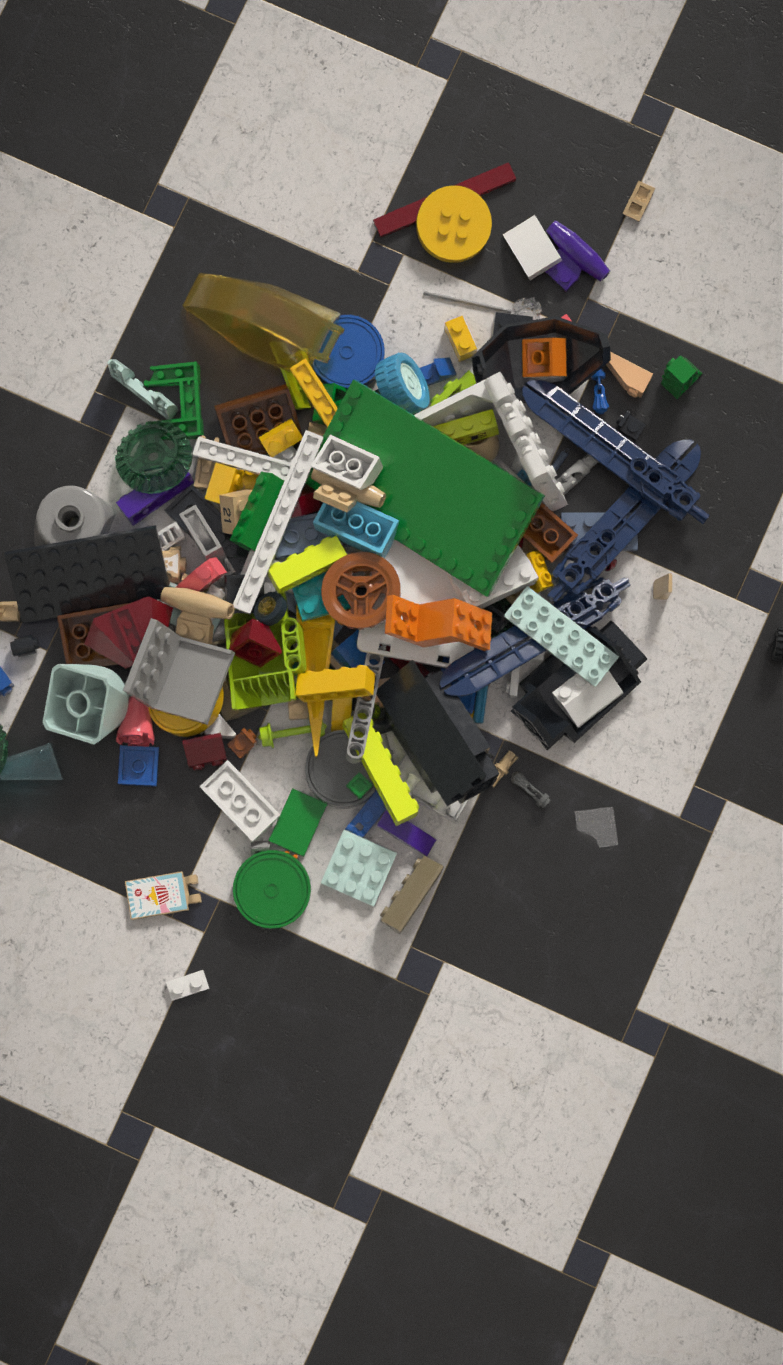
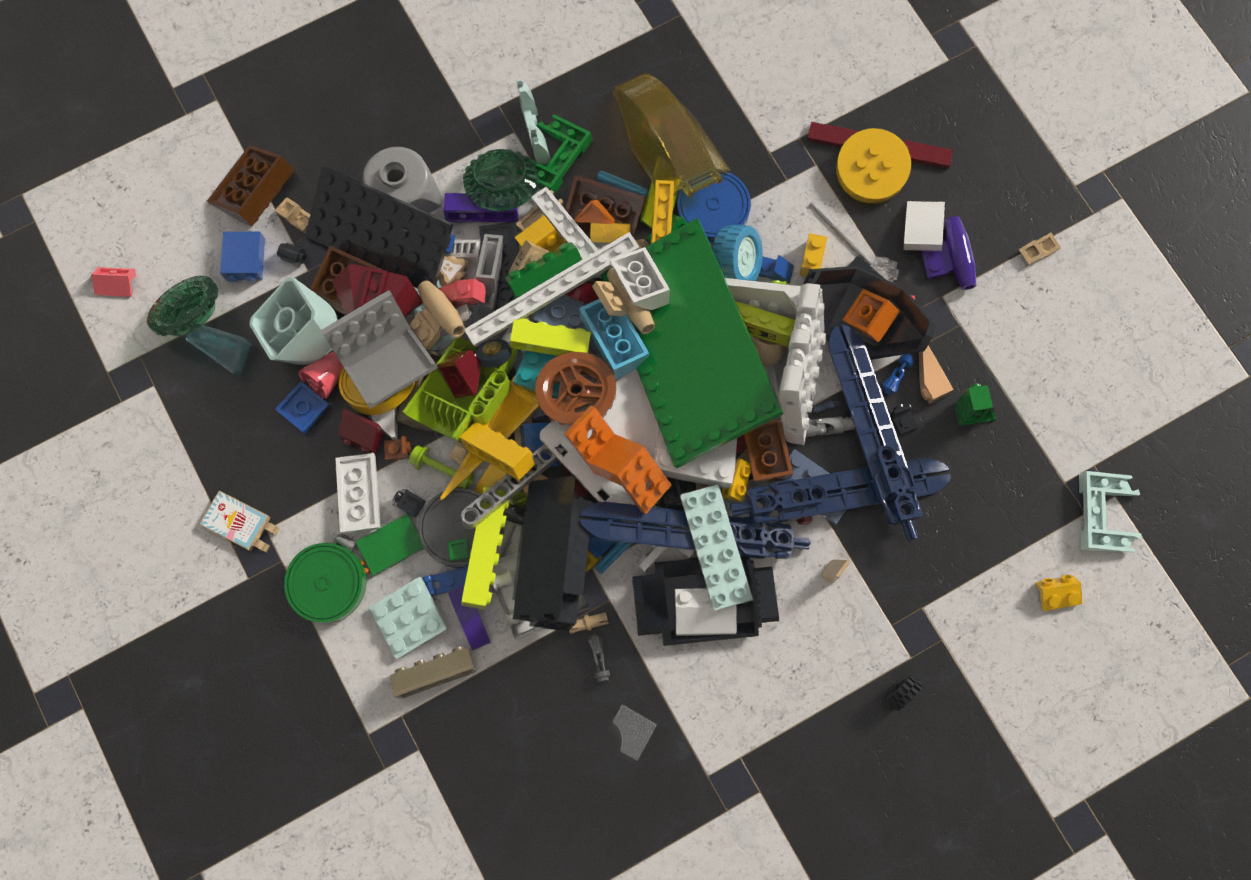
camera: 40 degrees right, 5 degrees down
white plate [166,970,209,1001] -> none
none -> black bracket [392,489,426,518]
none -> orange slope [575,200,615,224]
none -> dark azure axle [597,171,648,196]

